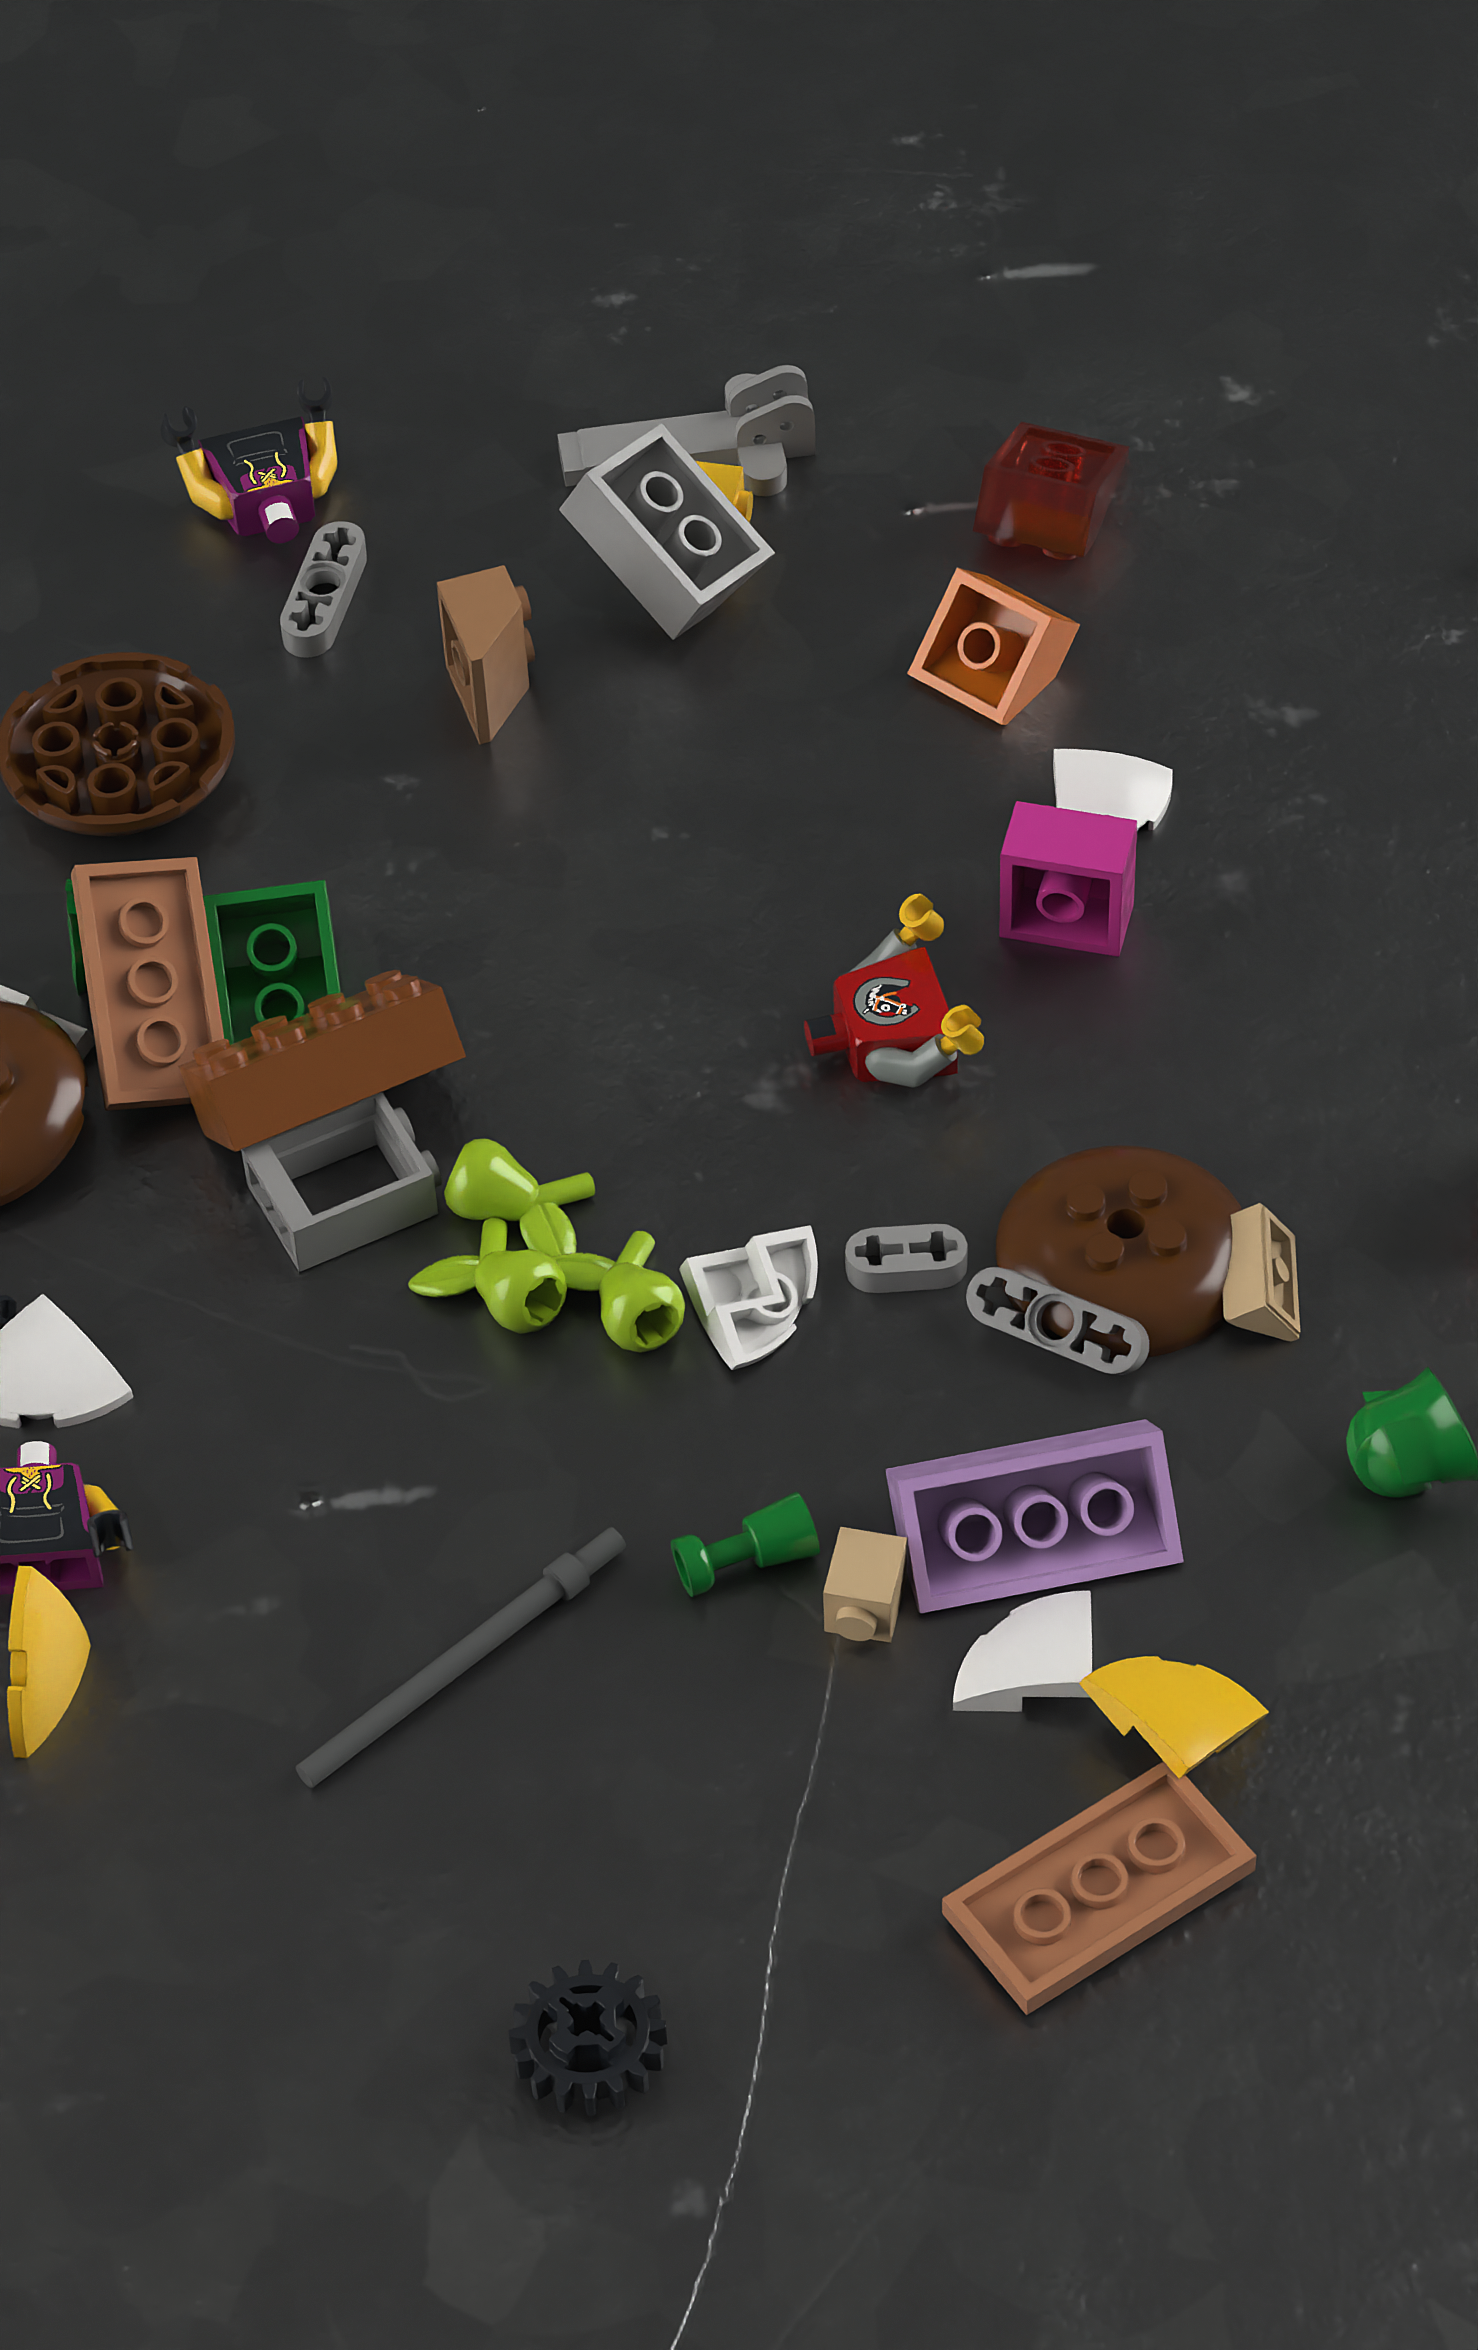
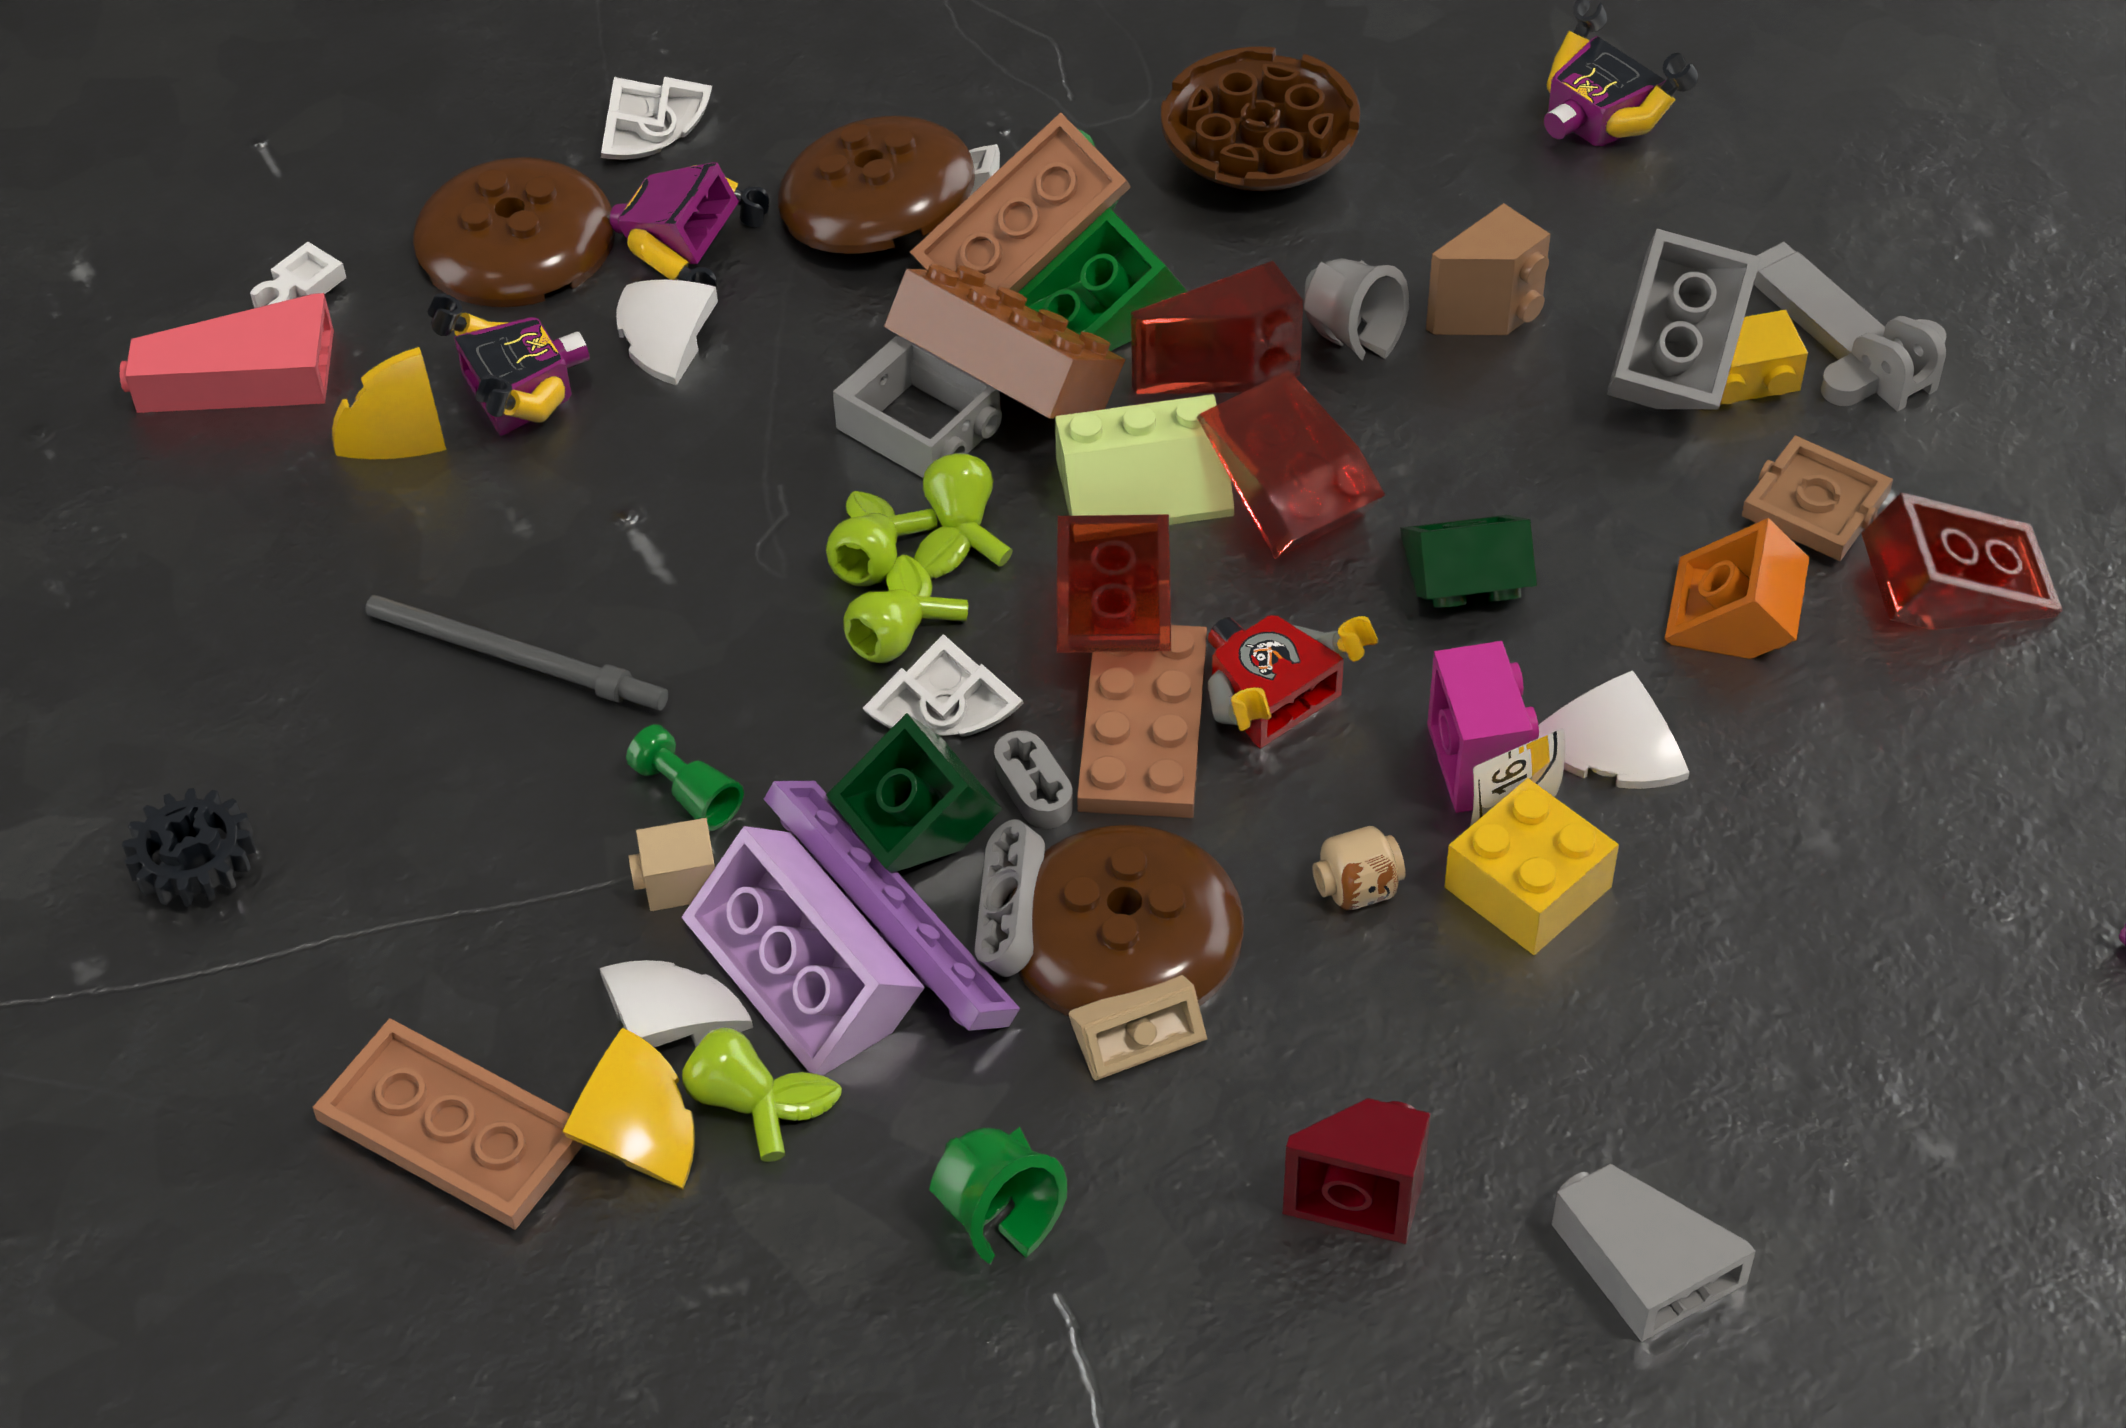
camera: 65 degrees right, 0 degrees up
light grey beam [280,521,367,658] -> none
none -> lime piece [682,1027,842,1162]
none -> medium lavender plate [764,781,1020,1031]
none -> dark green slope [826,713,1002,873]
none -> yellowish green slope [1055,394,1234,538]
none -> clear red slope [1057,514,1171,653]
none -> nougat plate [1077,621,1207,818]
none -> clear red slope [1131,261,1303,394]
none -> clear red slope [1197,371,1385,559]
none -> light grey helmet [1304,258,1409,361]
none -> tan head [1313,826,1405,911]
none -> dark green slope [1400,515,1537,607]
none -> yellow brick [1444,778,1619,955]
none -> sticker [1470,728,1565,826]
none -> medium nougat plate [1742,435,1893,561]

